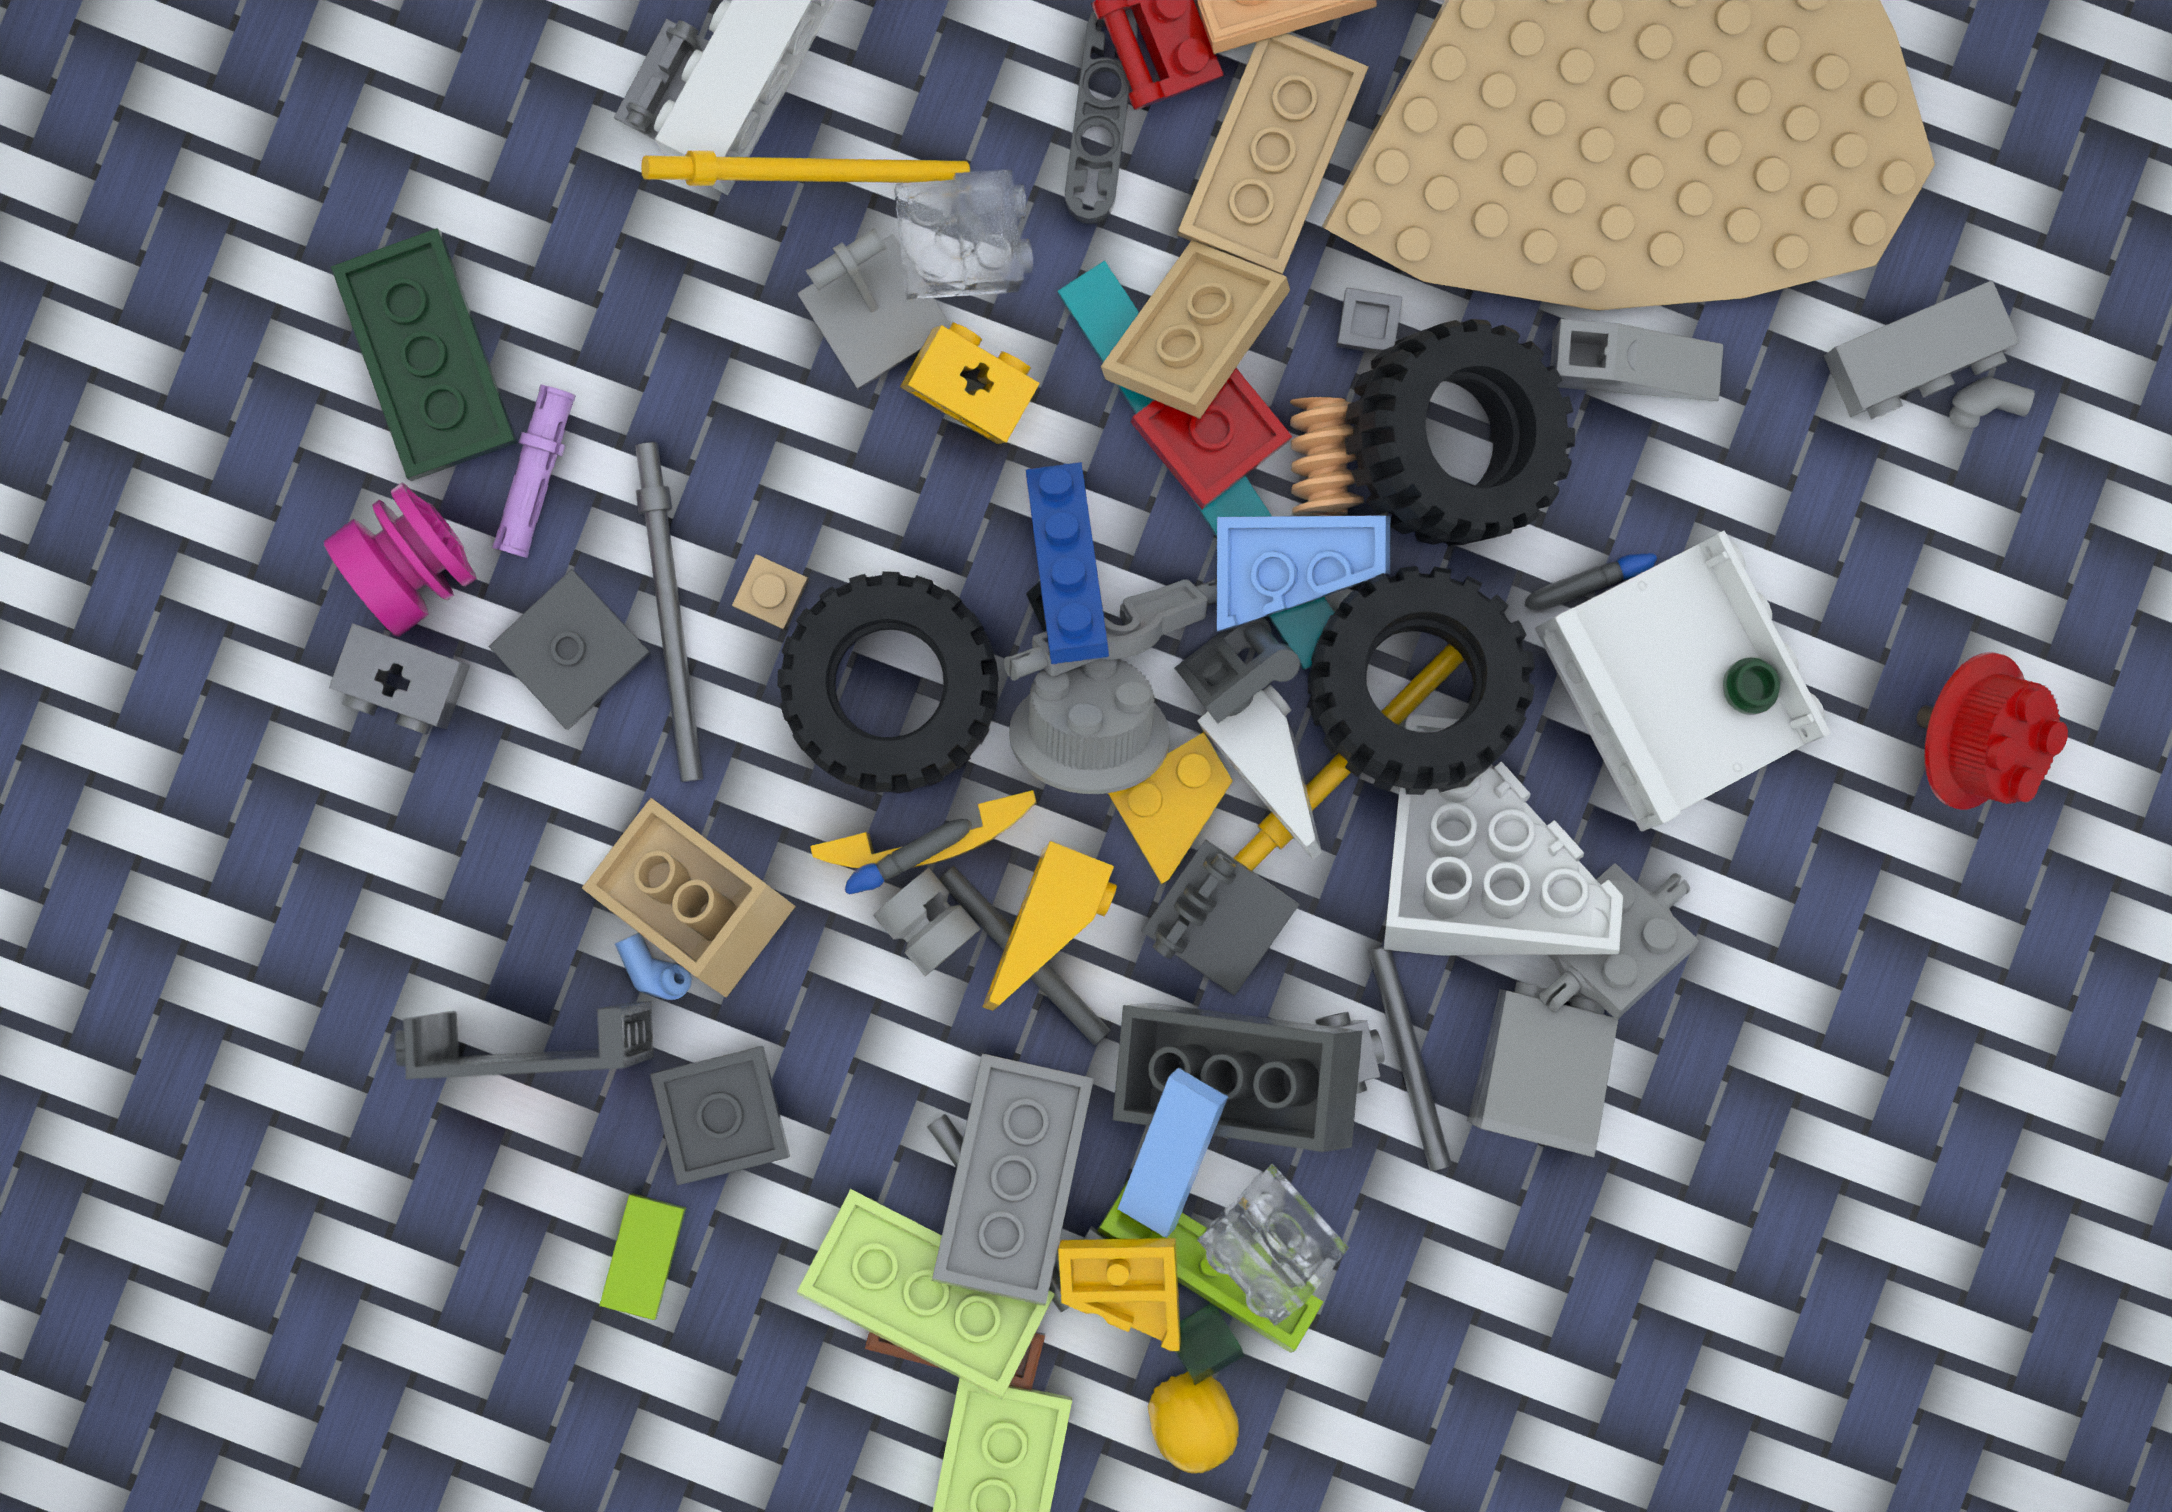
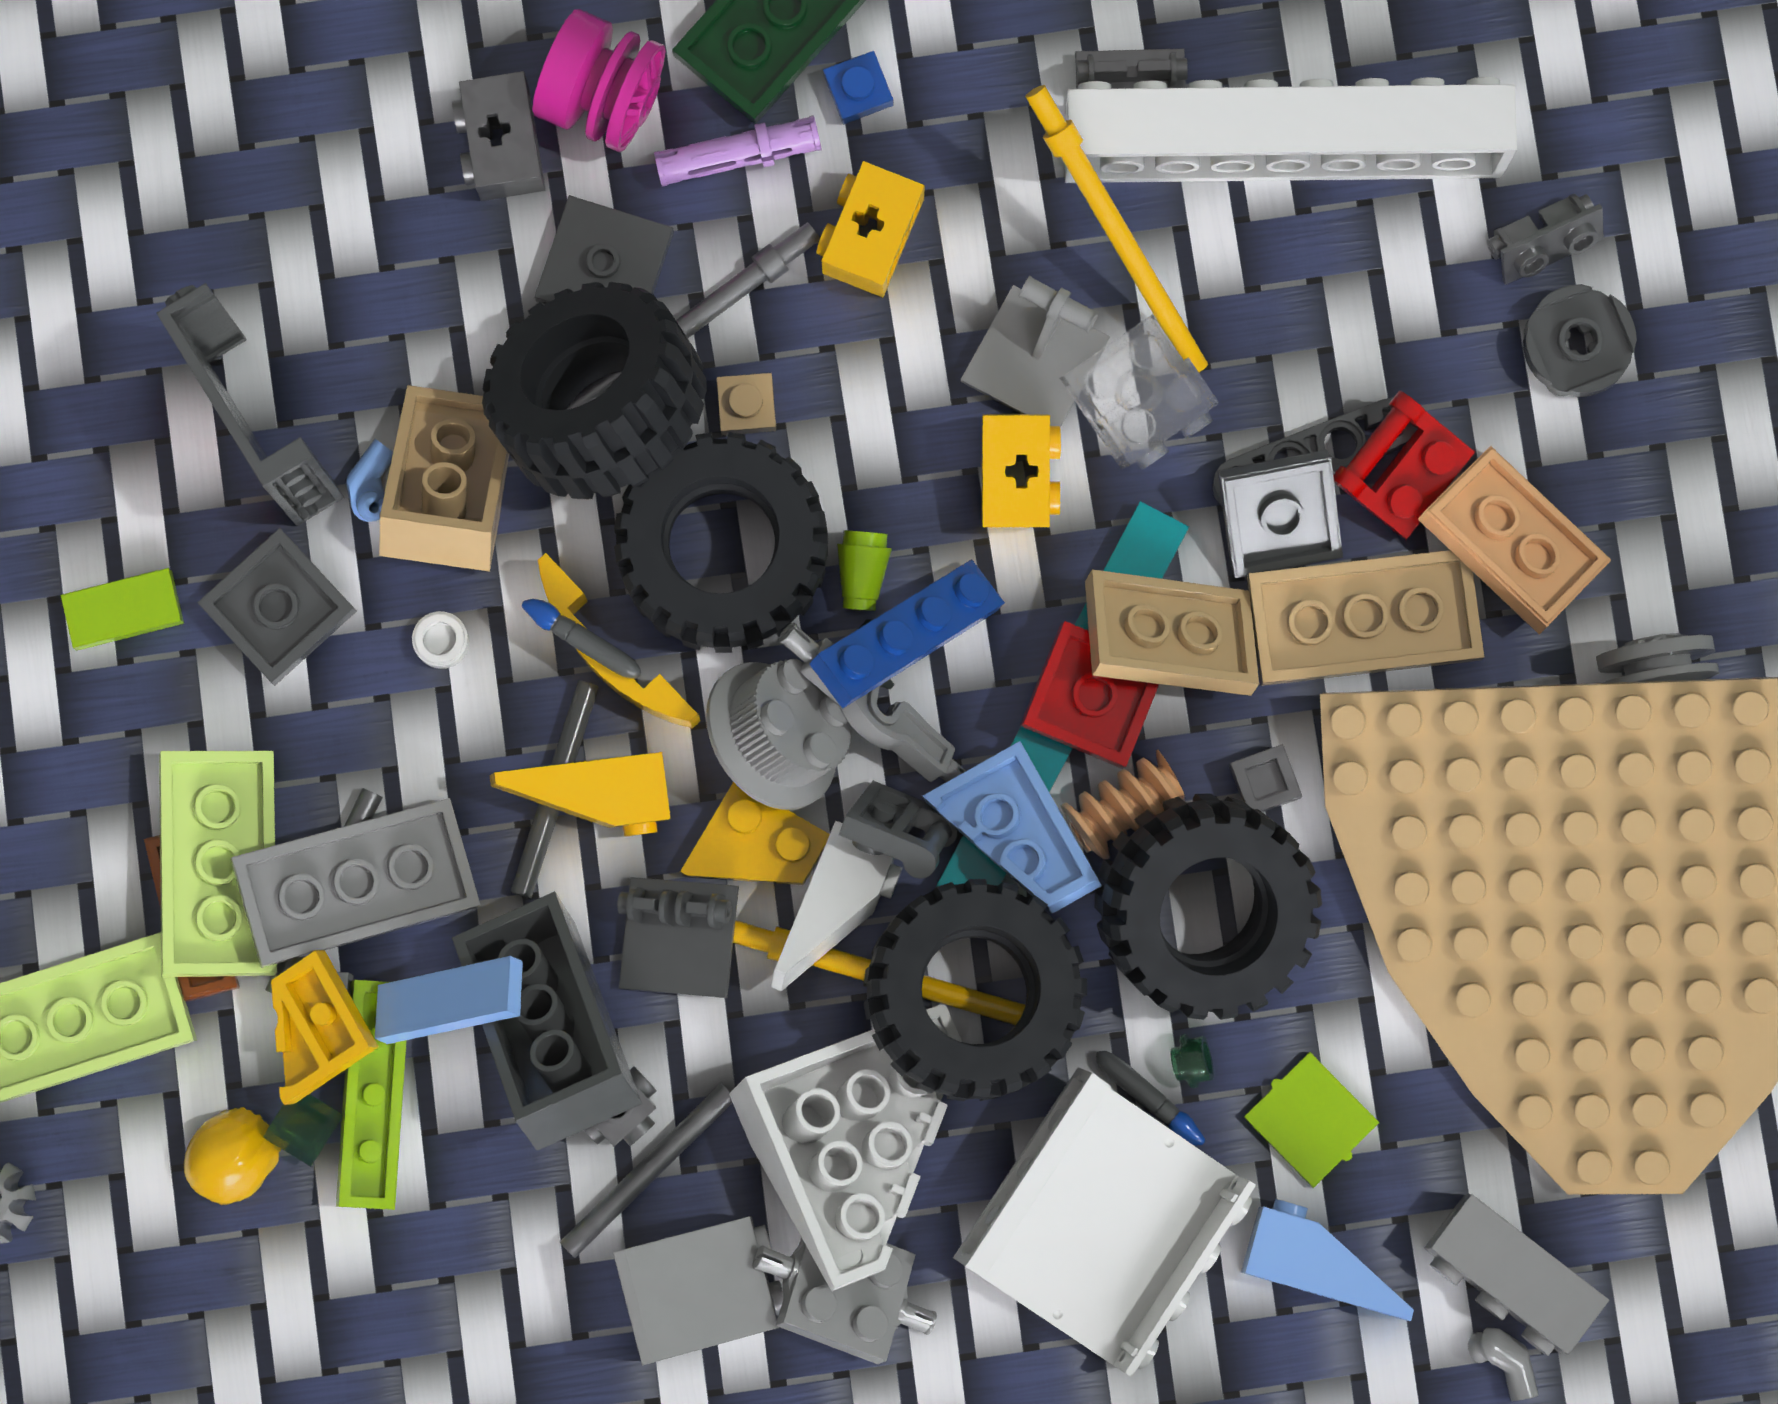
camera: 65 degrees right, 5 degrees down
light grey wheel [873,868,981,976] -> none
clear plate [1197,1163,1349,1326] -> none
light grey slope [1550,318,1723,402] -> none
dark green plate [1723,657,1780,715] -> none
none -> white tile [412,611,470,669]
none -> black tyre [482,282,707,499]
none -> yellow brick [816,161,925,298]
none -> blue plate [823,51,894,125]
none -> lime cone [837,530,892,611]
none -> clear green plate [1170,1034,1214,1089]
none -> plate [1218,450,1343,578]
none -> light blue slope [1241,1199,1414,1321]
none -> lime piece [1244,1052,1379,1188]

